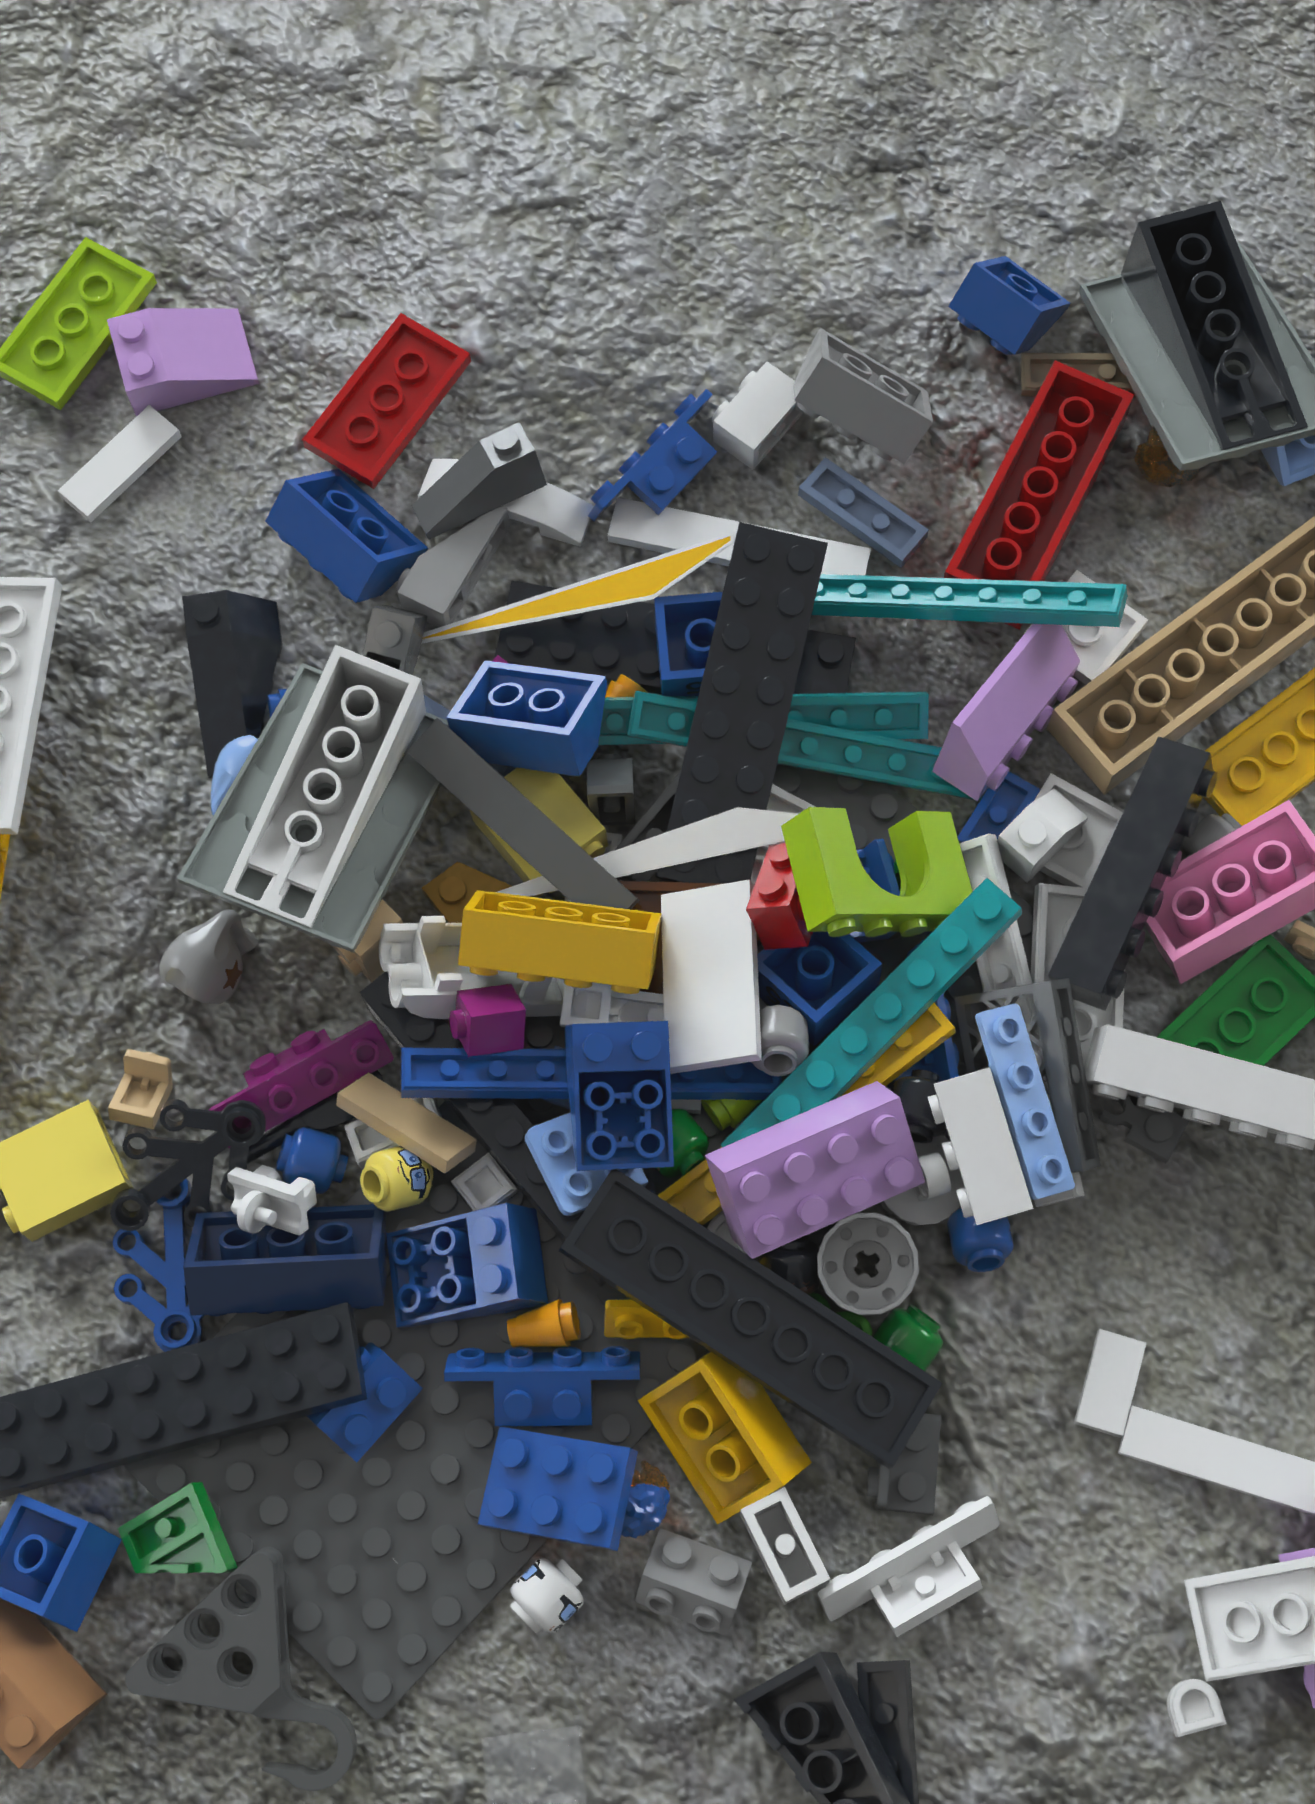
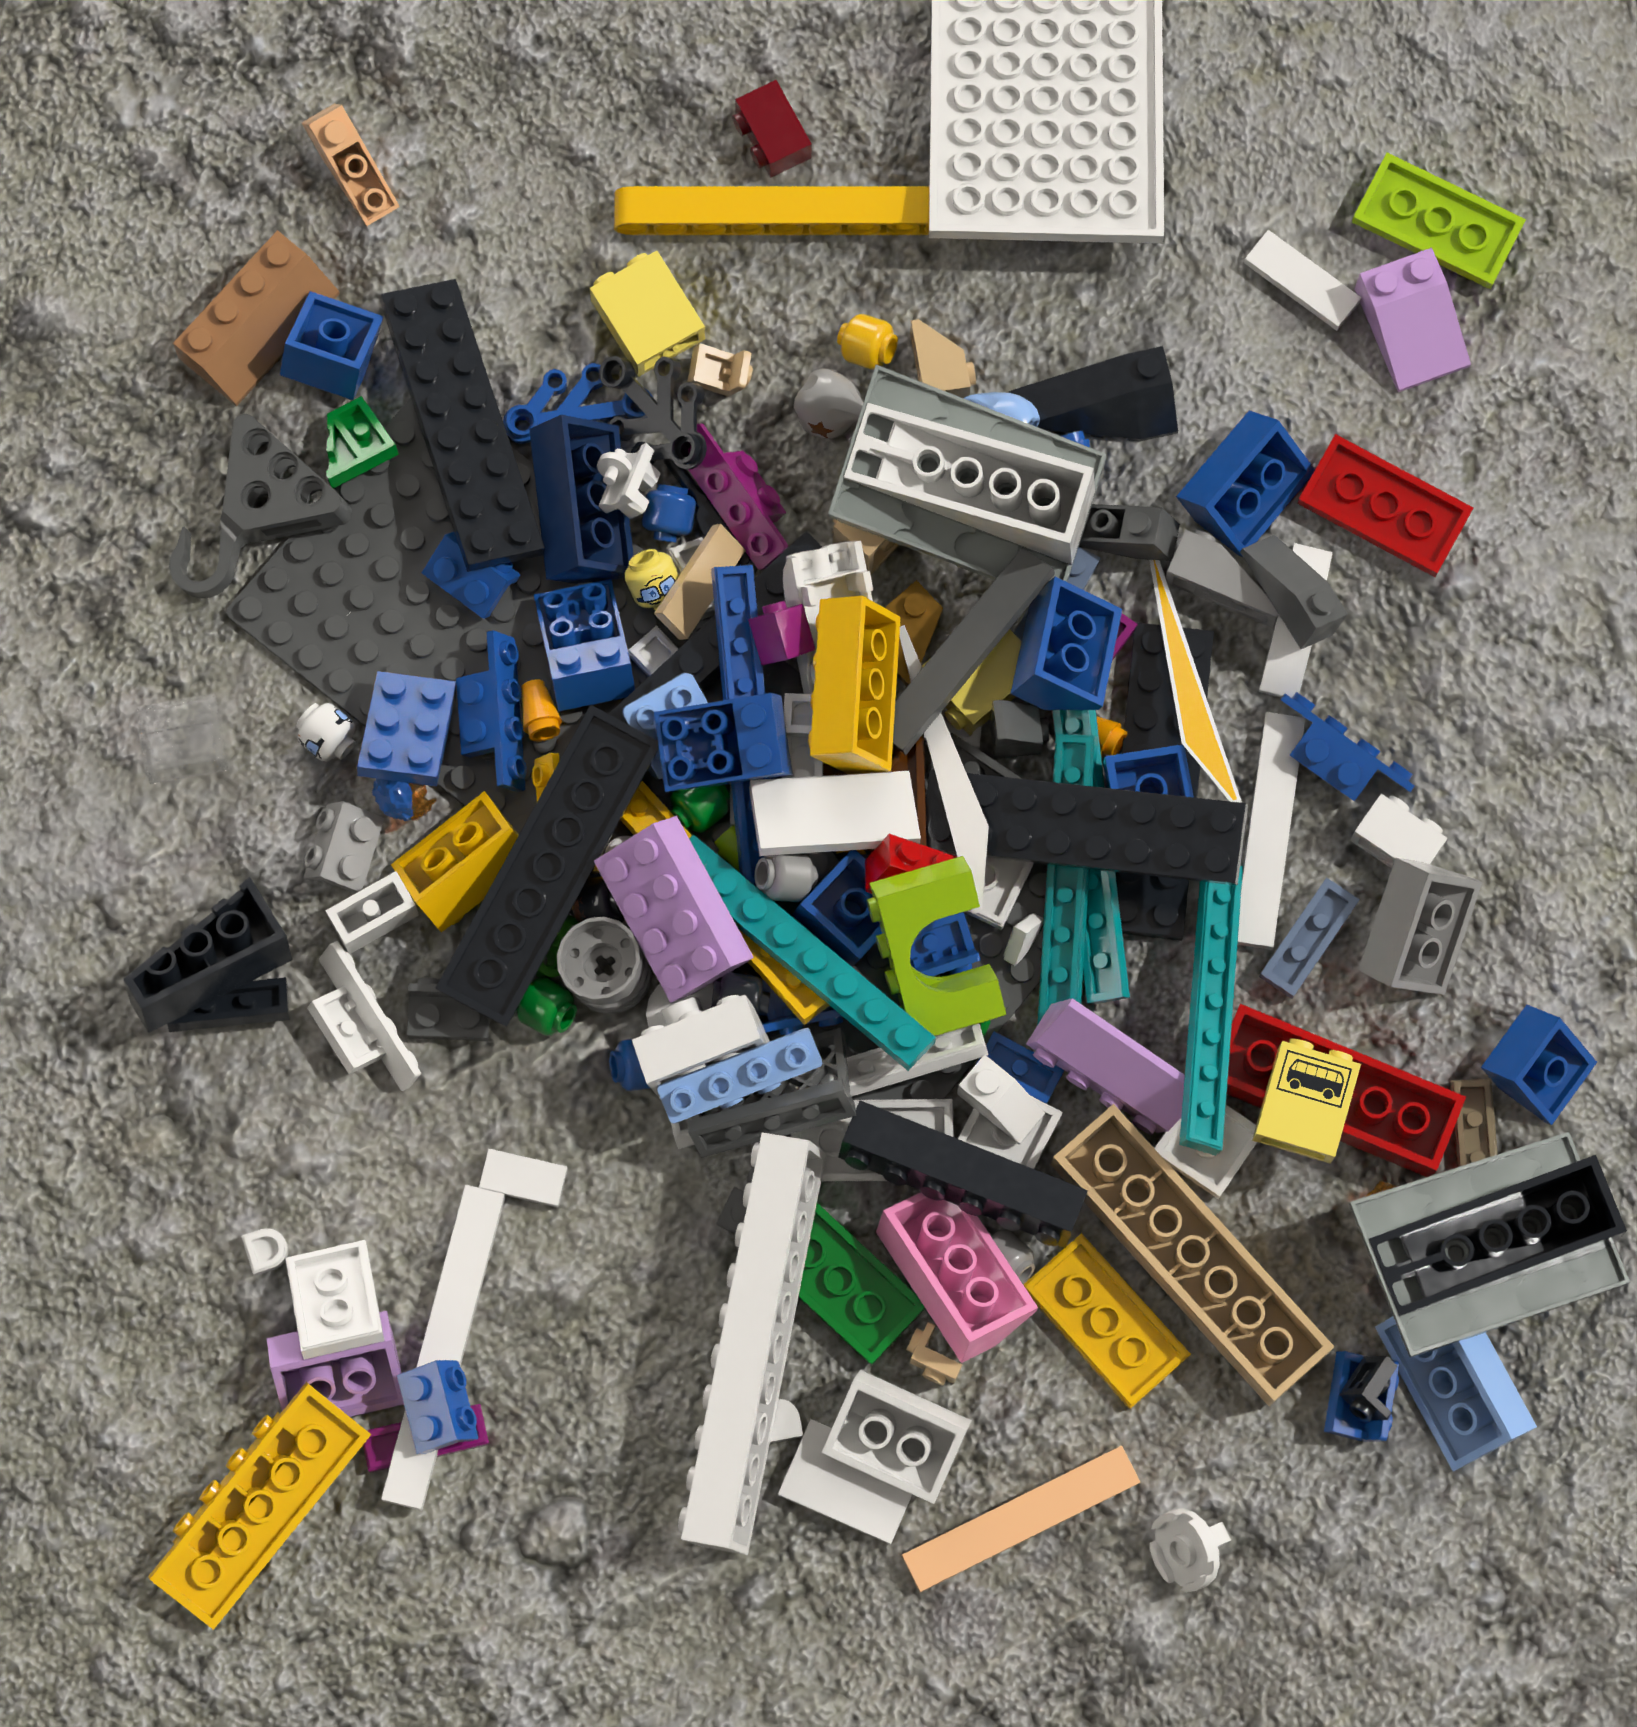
camera: 80 degrees right, 5 degrees up
none -> yellow head [837,314,898,370]
none -> tan slope [910,319,976,398]
none -> white tile [1003,913,1044,966]
none -> light yellow brick [1252,1039,1361,1164]

